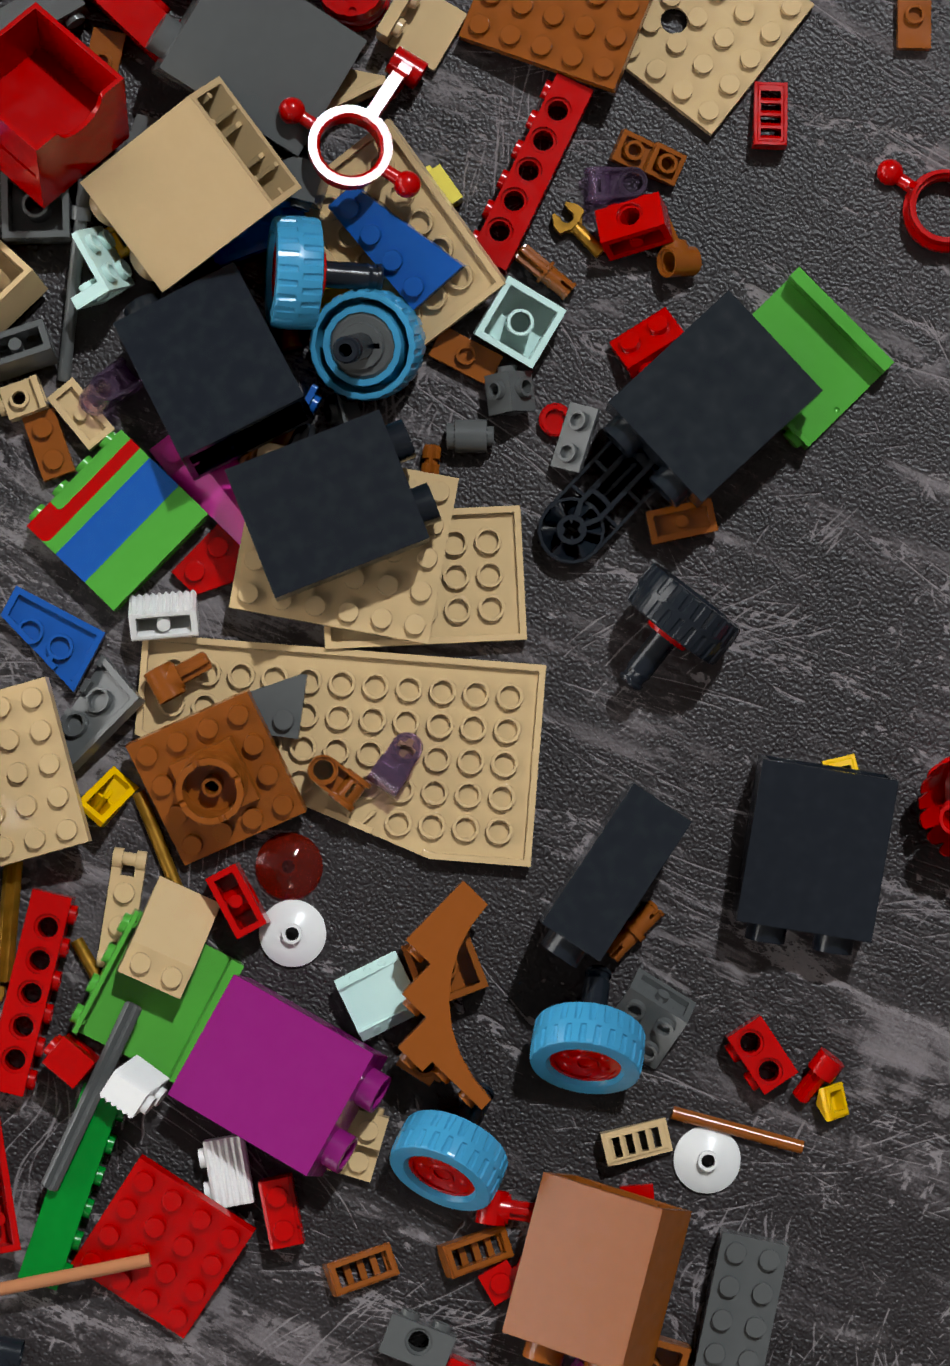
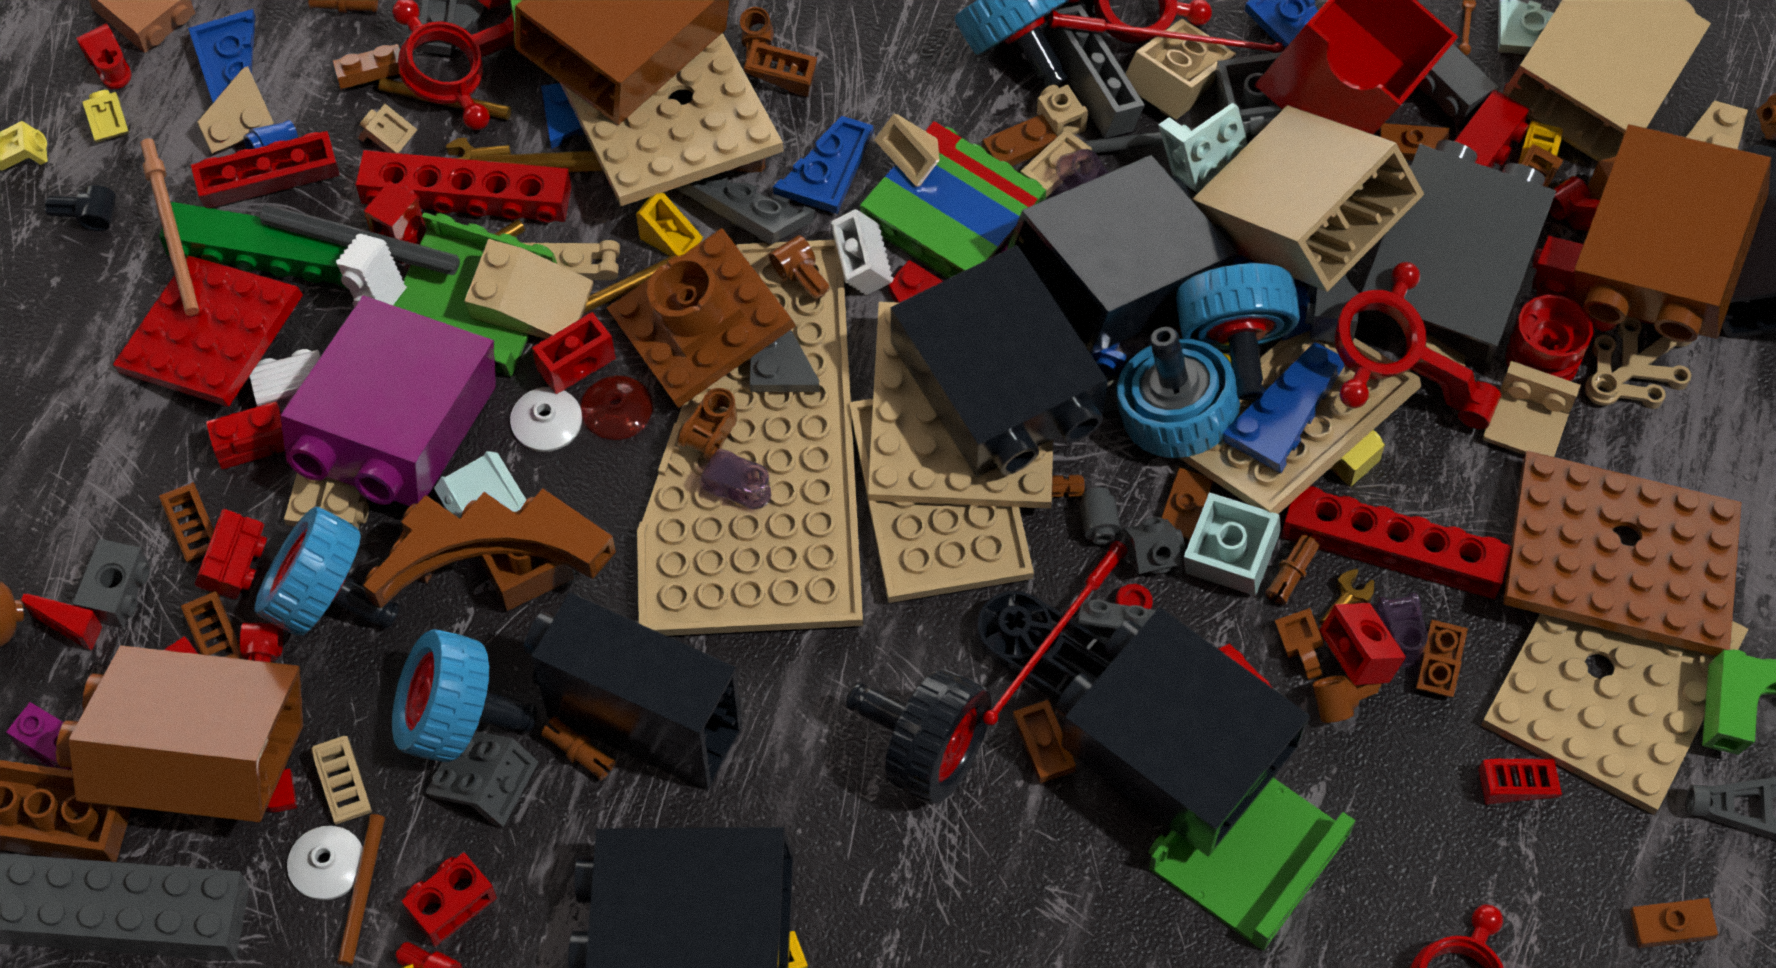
camera: 90 degrees right, 25 degrees down
none -> red brick [194,509,267,599]
none -> tan slope [874,114,940,187]
none -> red piece [983,541,1128,725]
none -> dark orange plate [1275,608,1324,680]

